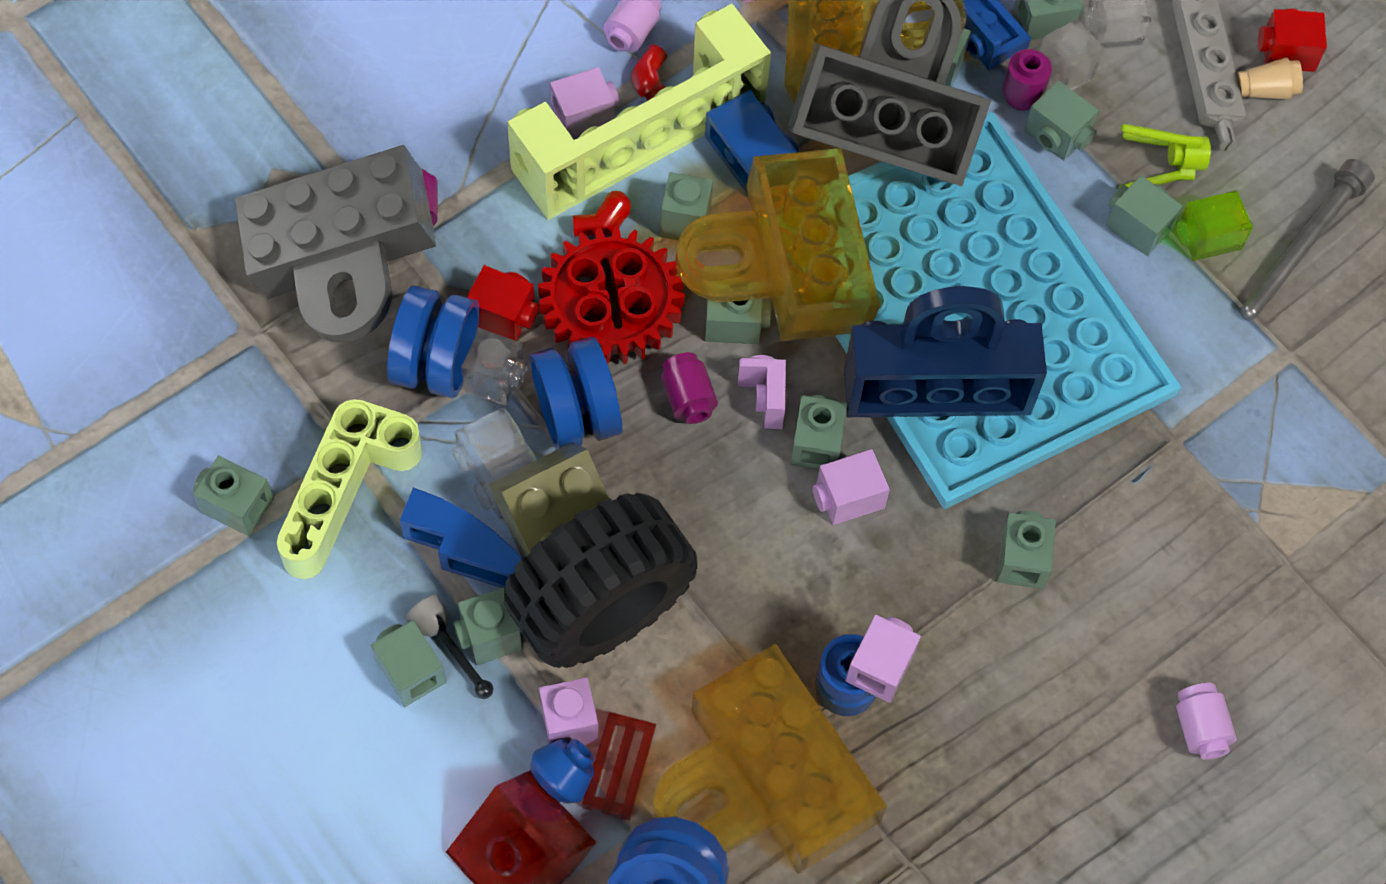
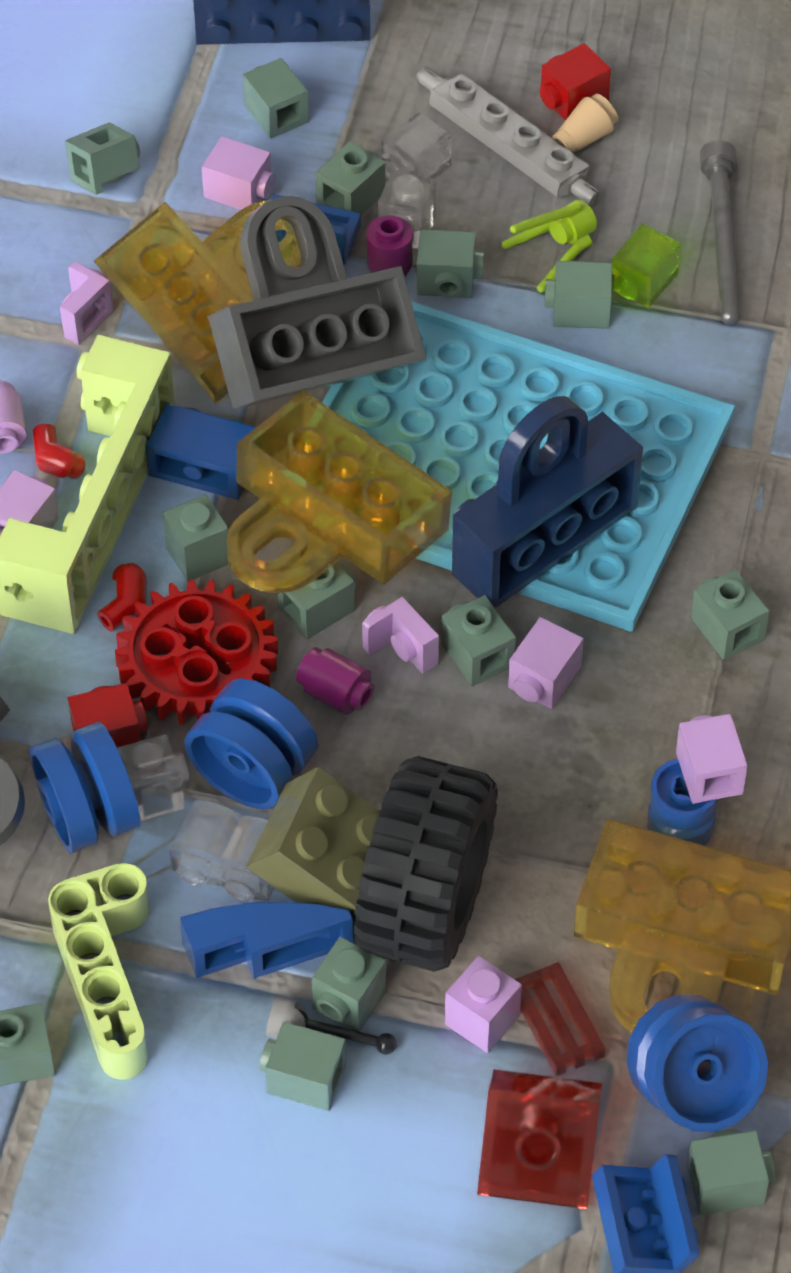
camera: 35 degrees left, 10 degrees down
blue cone [530,739,595,804] -> none

